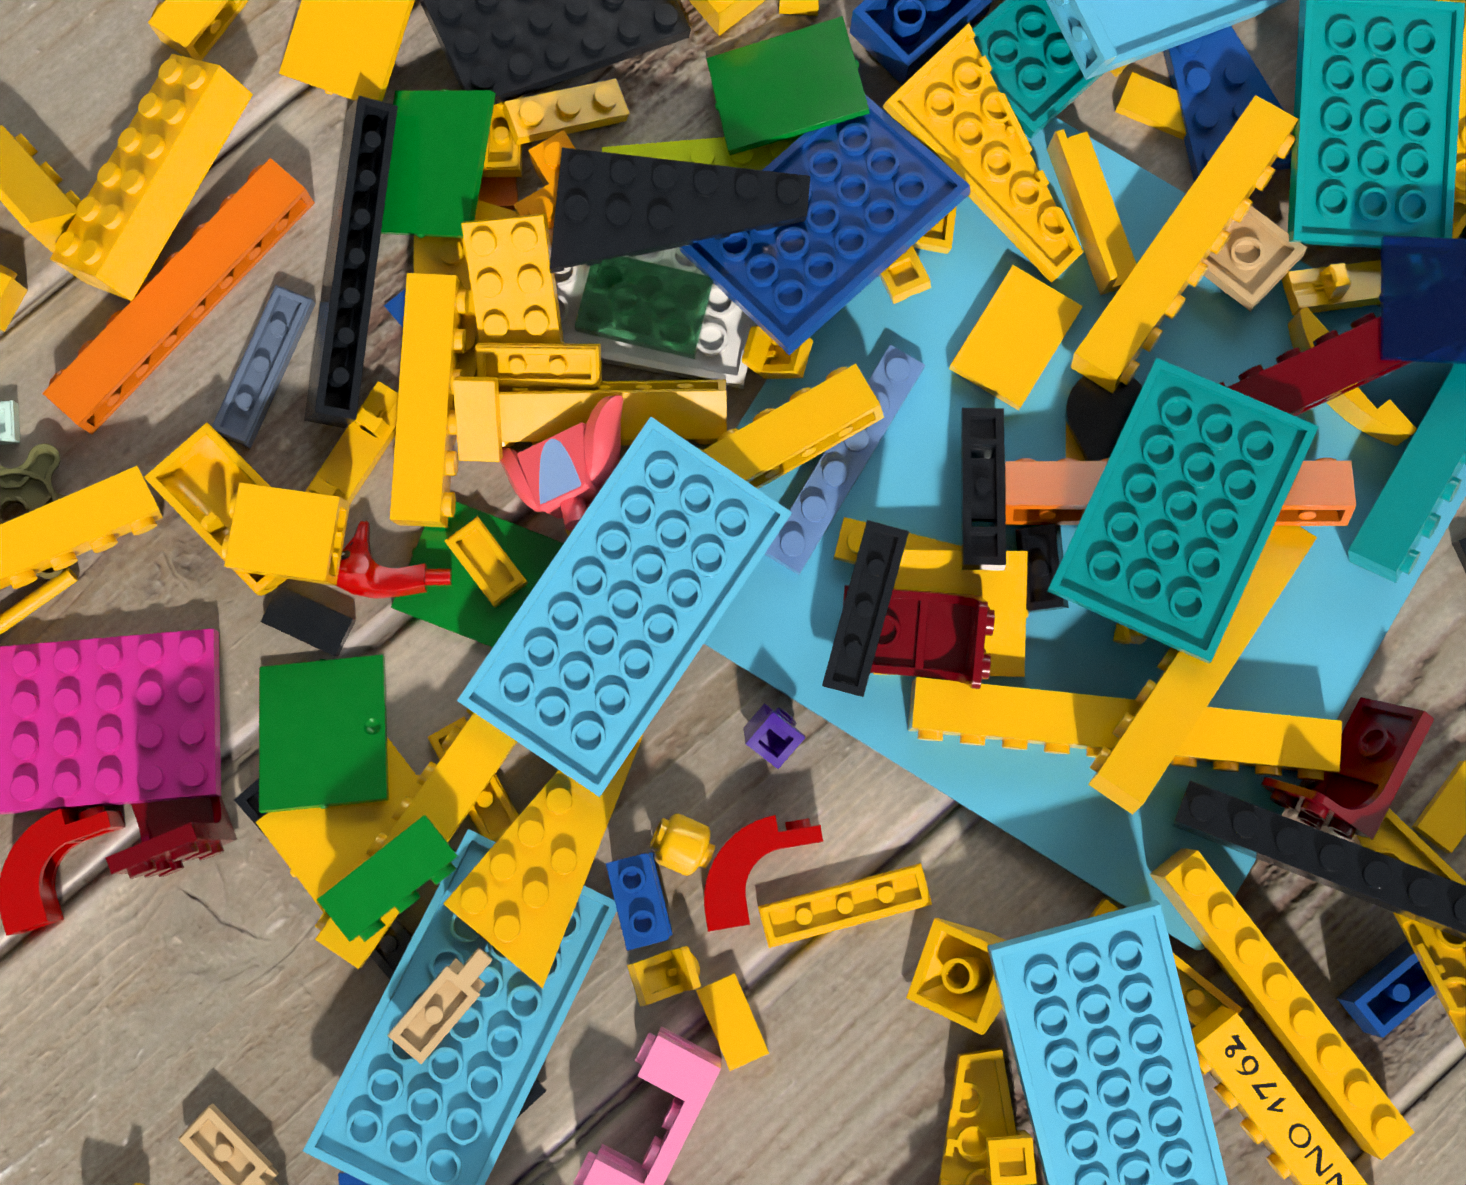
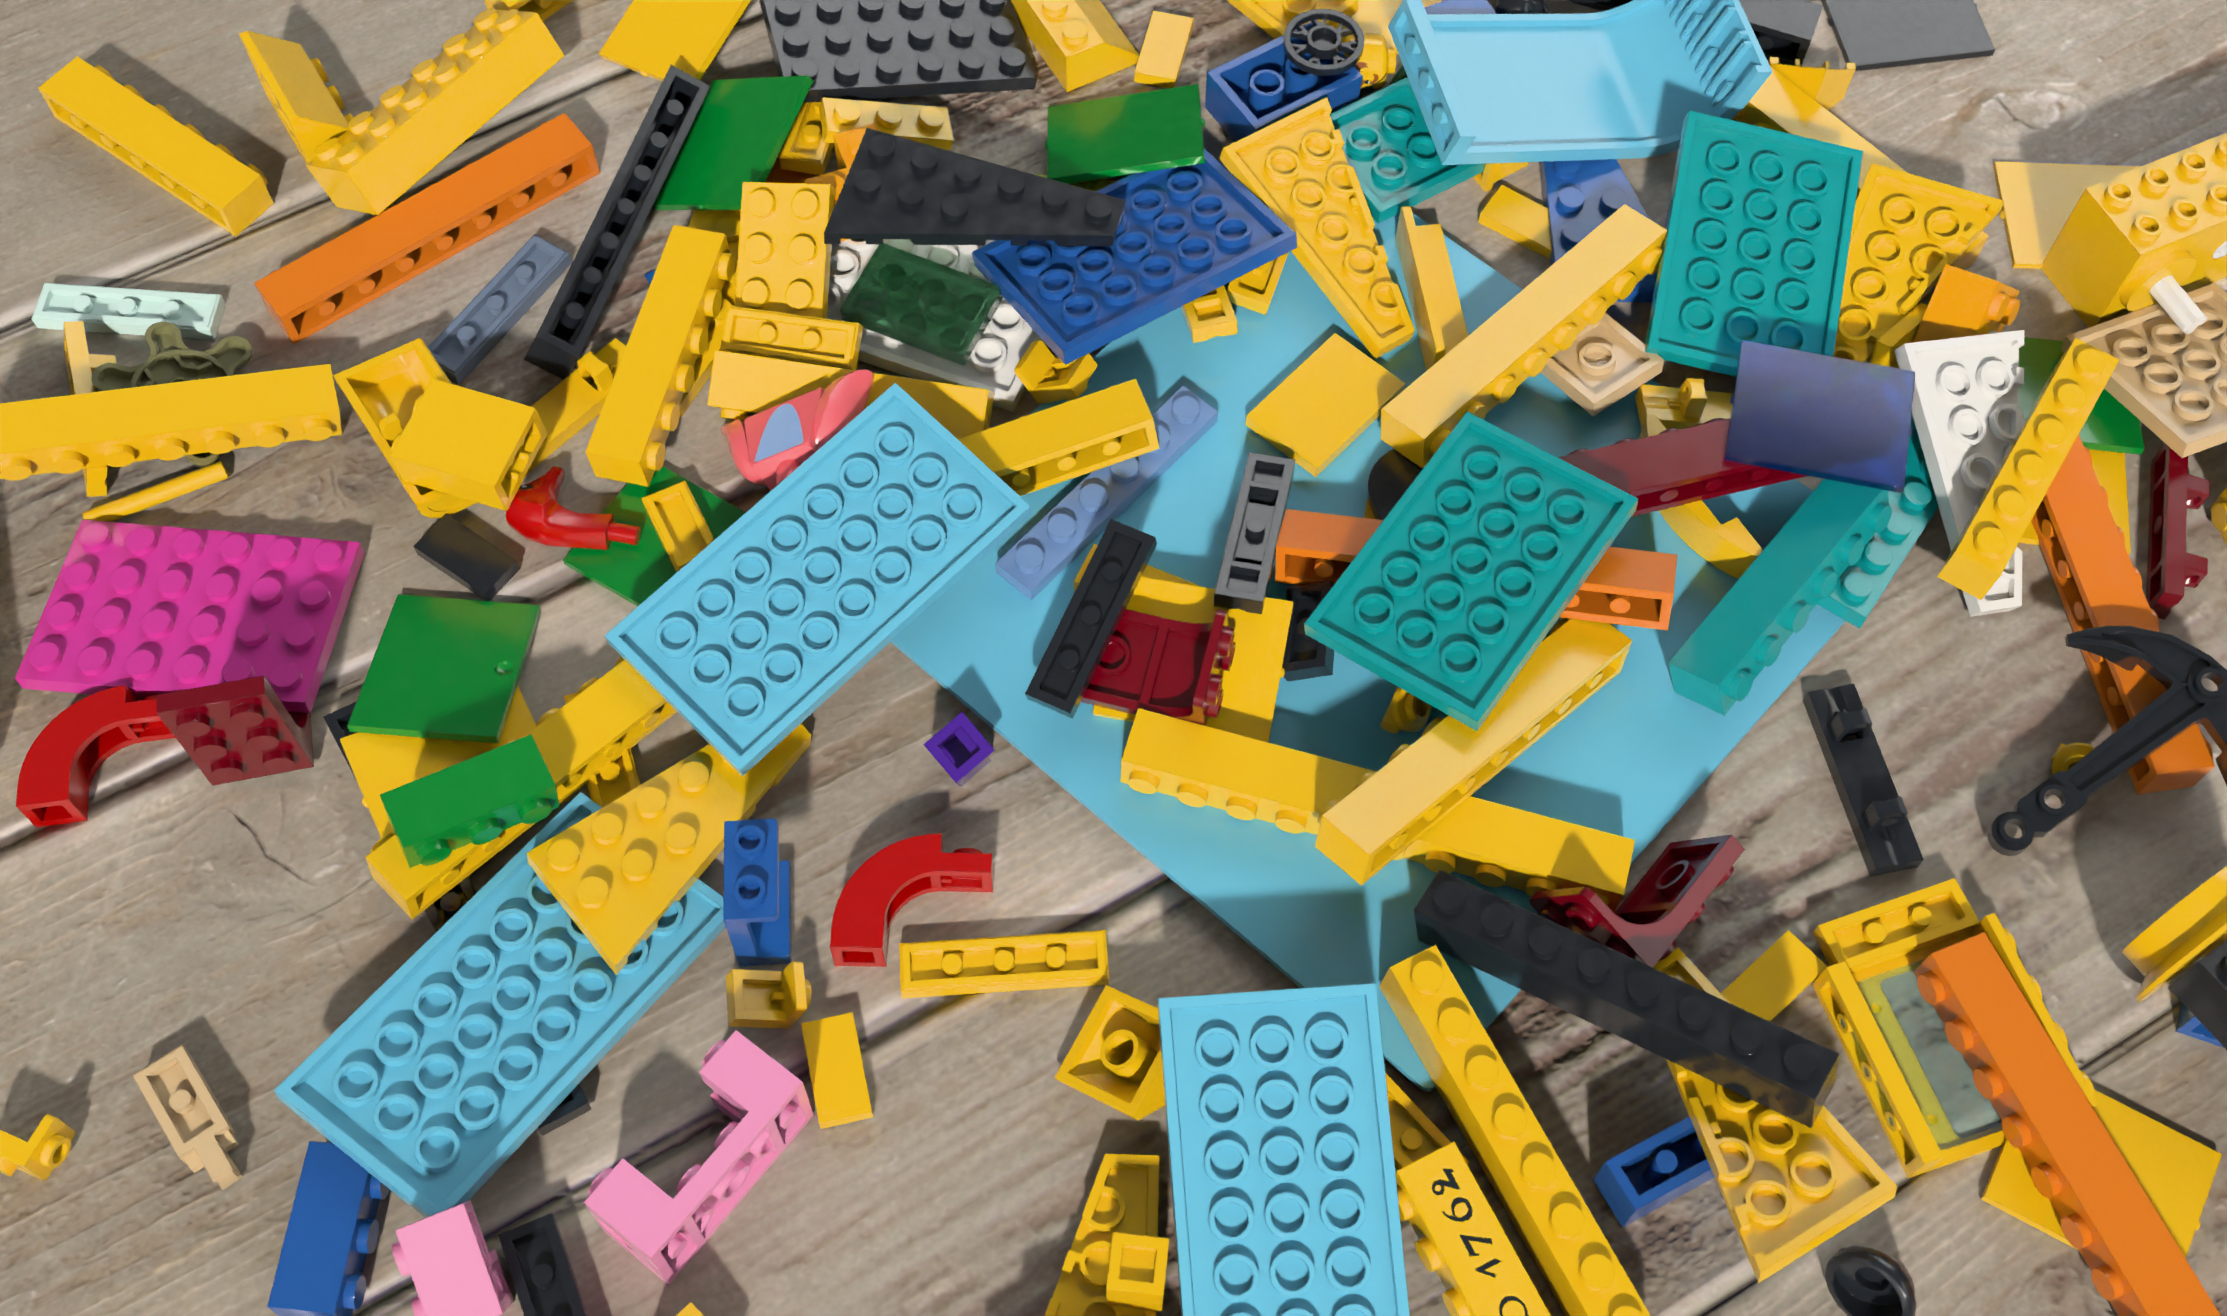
camera: 10 degrees right, 20 degrees down
tan hinge [387,947,492,1064] -> none
yellow tile [453,376,503,462] -> none
yellow head [649,813,715,876] -> none

